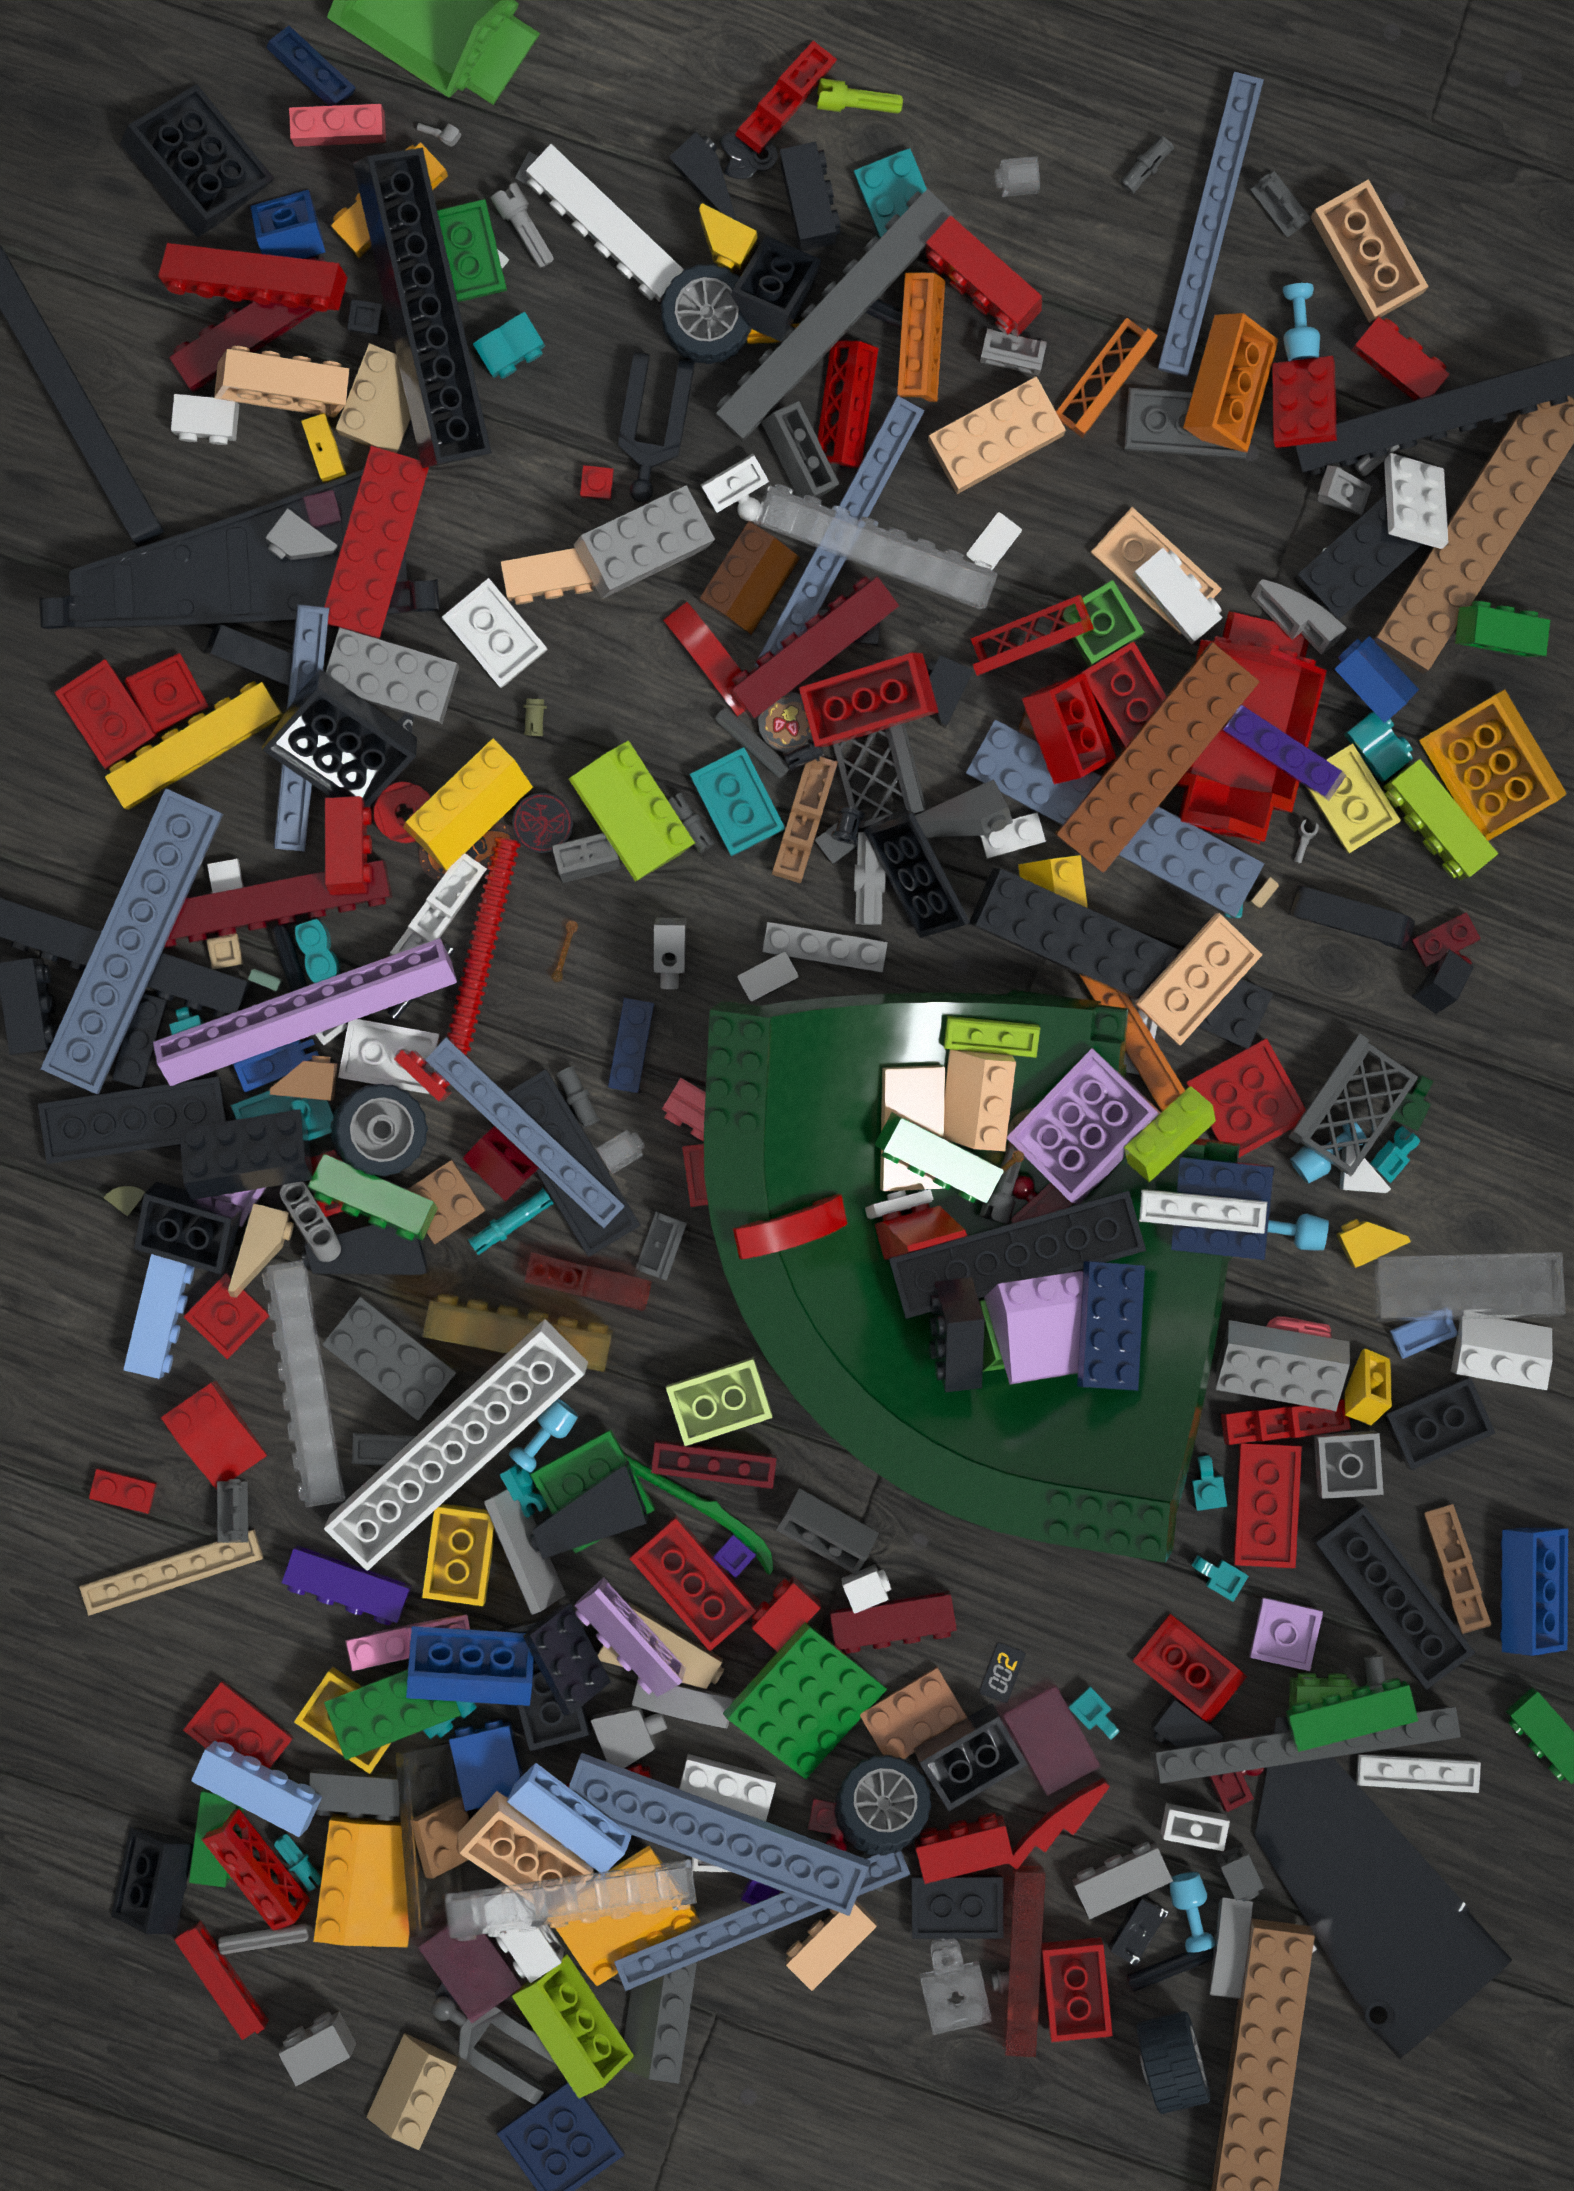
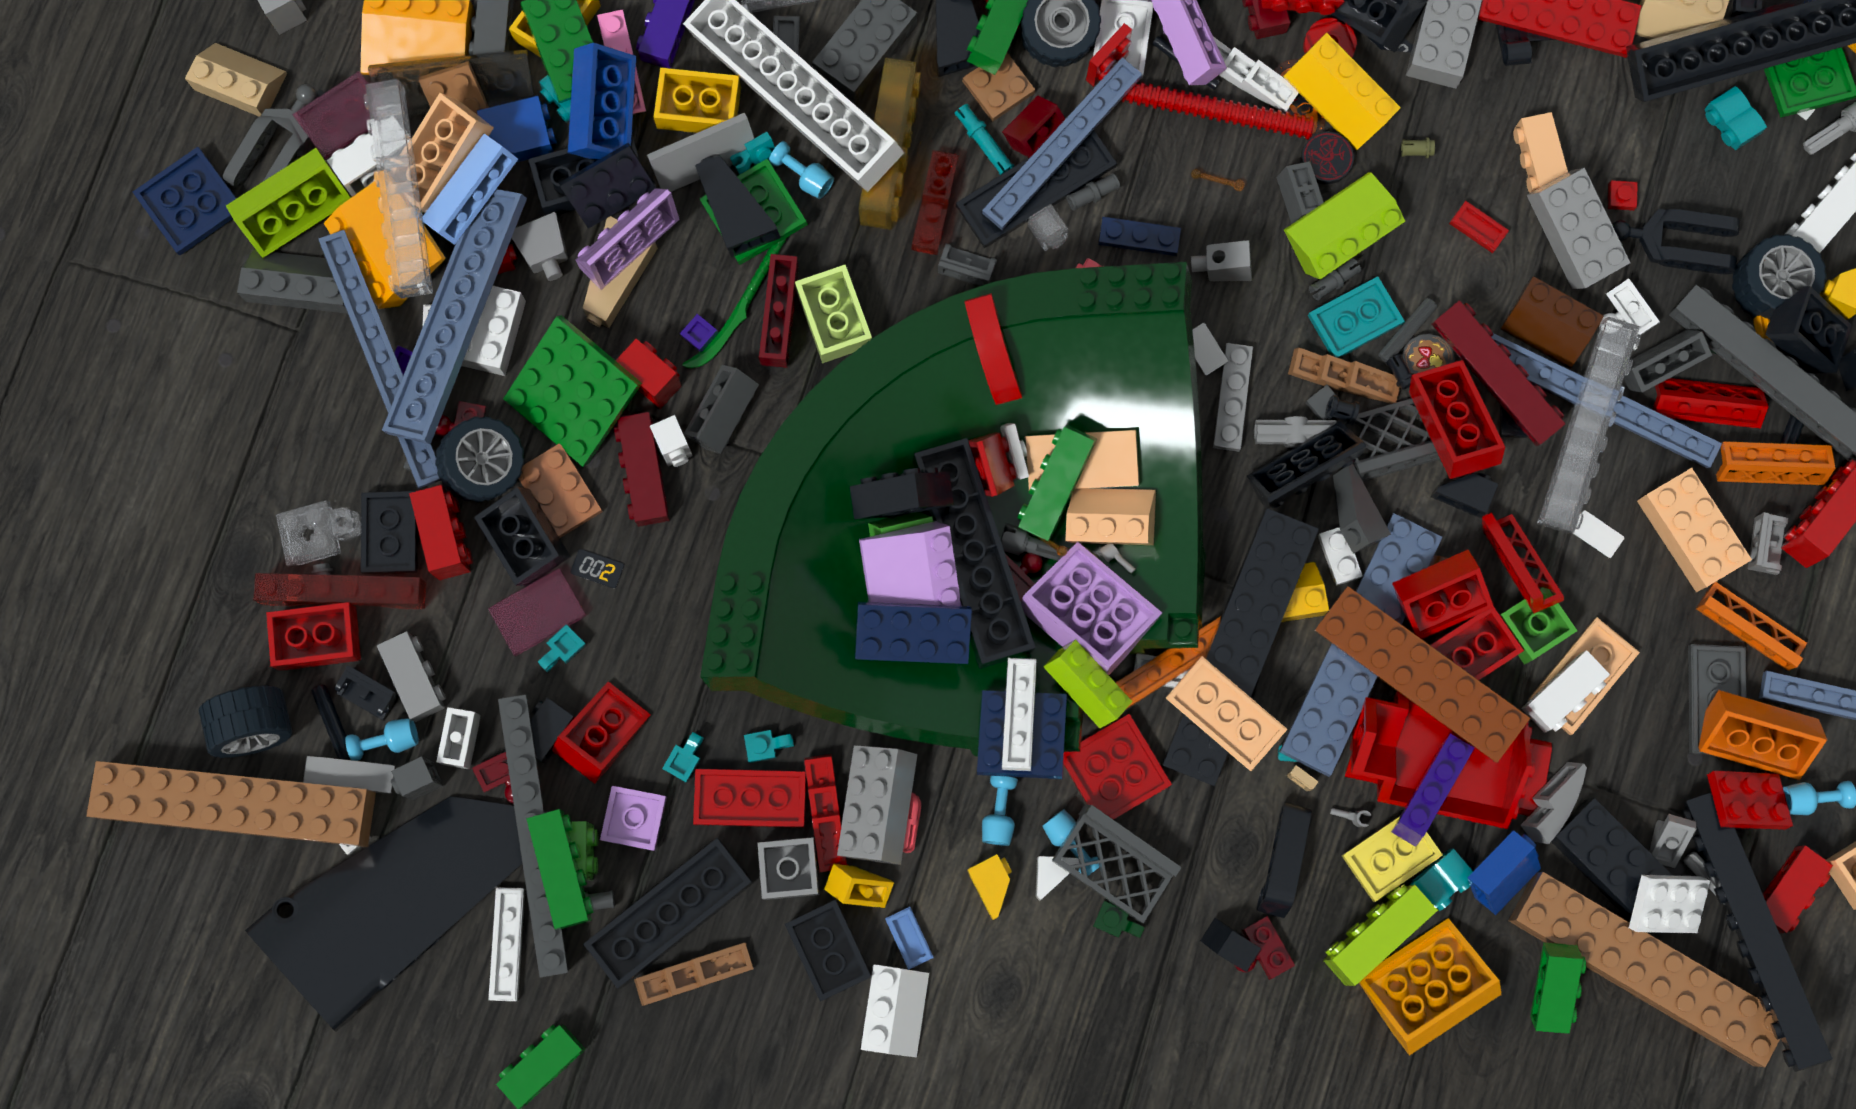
camera: 85 degrees right, 10 degrees down
white plate [442,578,548,688] -> none
red brick [629,1515,756,1651] -> none
light grey slope [632,1677,735,1728] -> none
red slope [663,602,745,717] -> none
light nougat brick [786,1901,877,1991] -> none
lime tile [943,1016,1040,1058] -> none
red slope [1009,1778,1110,1869] -> none
teal plate [1370,1126,1420,1183] -> none
clear brick [1373,1252,1566,1322] -> none
blue slope [1500,1528,1568,1656] -> none
none -> light grey hand [1100,543,1136,574]
none -> red tile [1449,201,1509,254]

